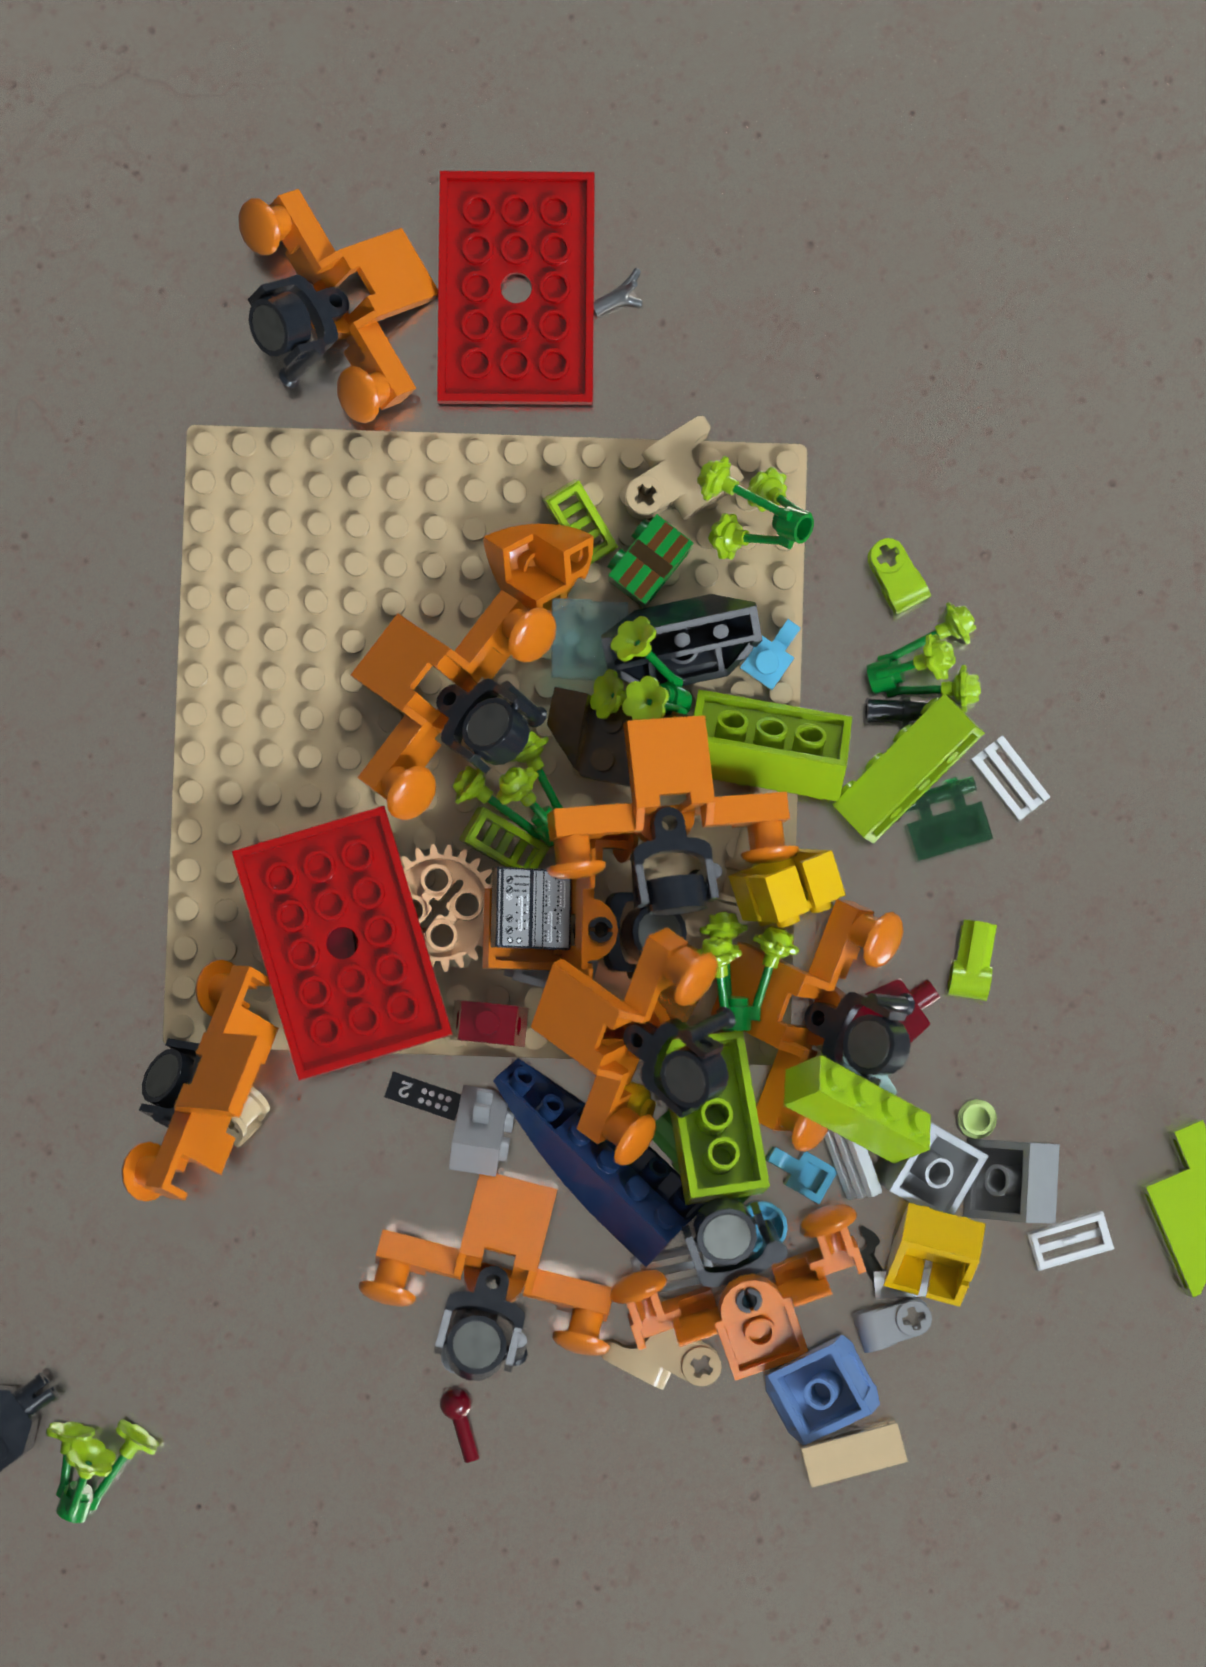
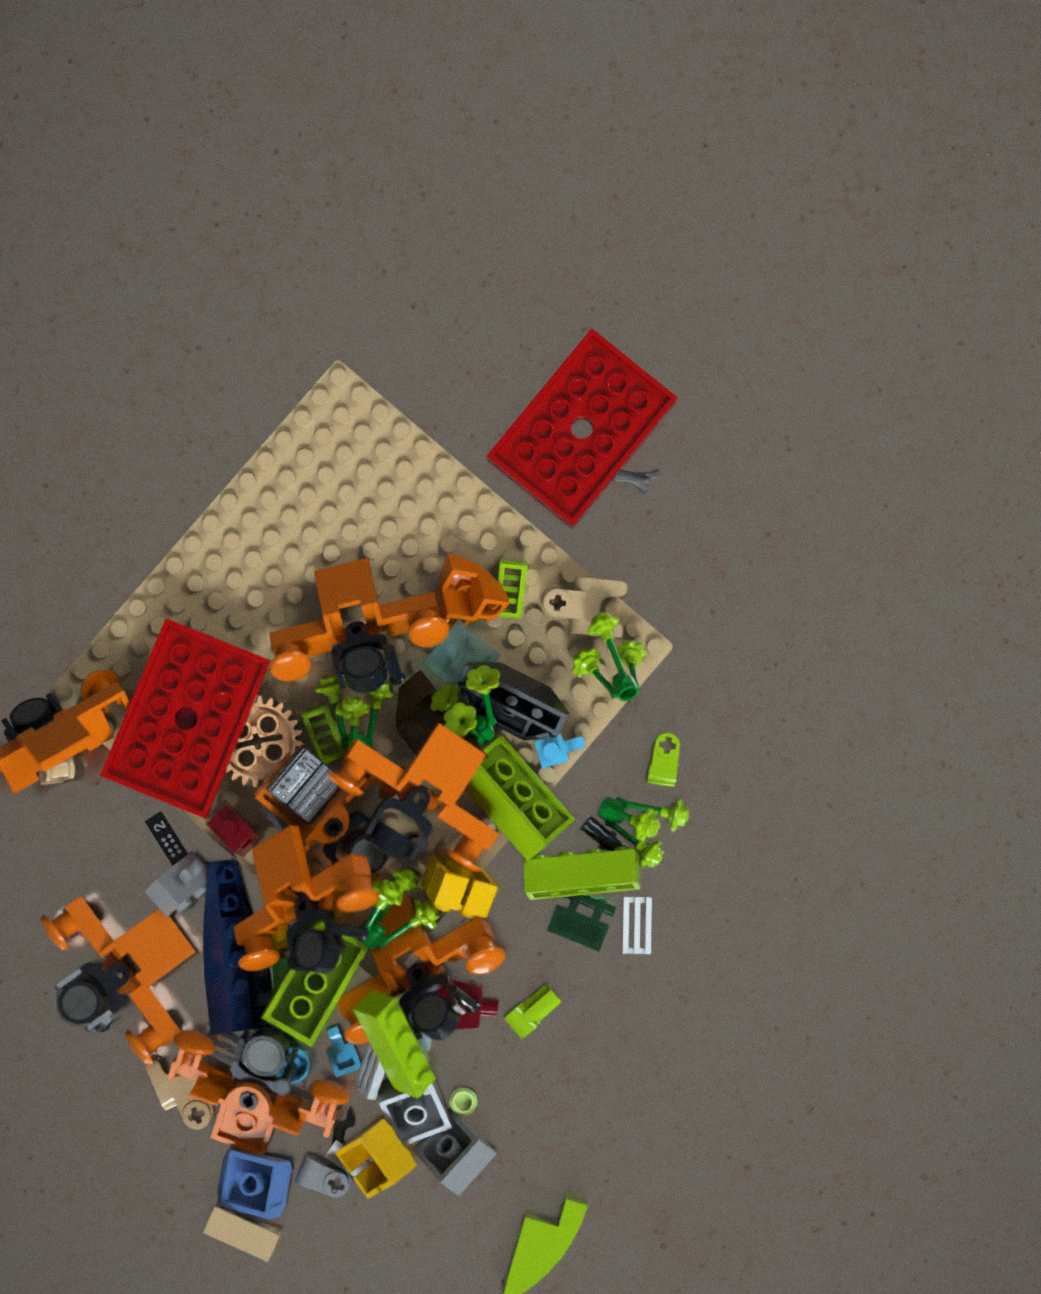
camera: 40 degrees right, 0 degrees up
orange piece [238,189,438,423] -> none
dark red bar [440,1388,480,1463] -> none
brick [607,514,694,608] -> none
white tile [1026,1211,1114,1271] -> none

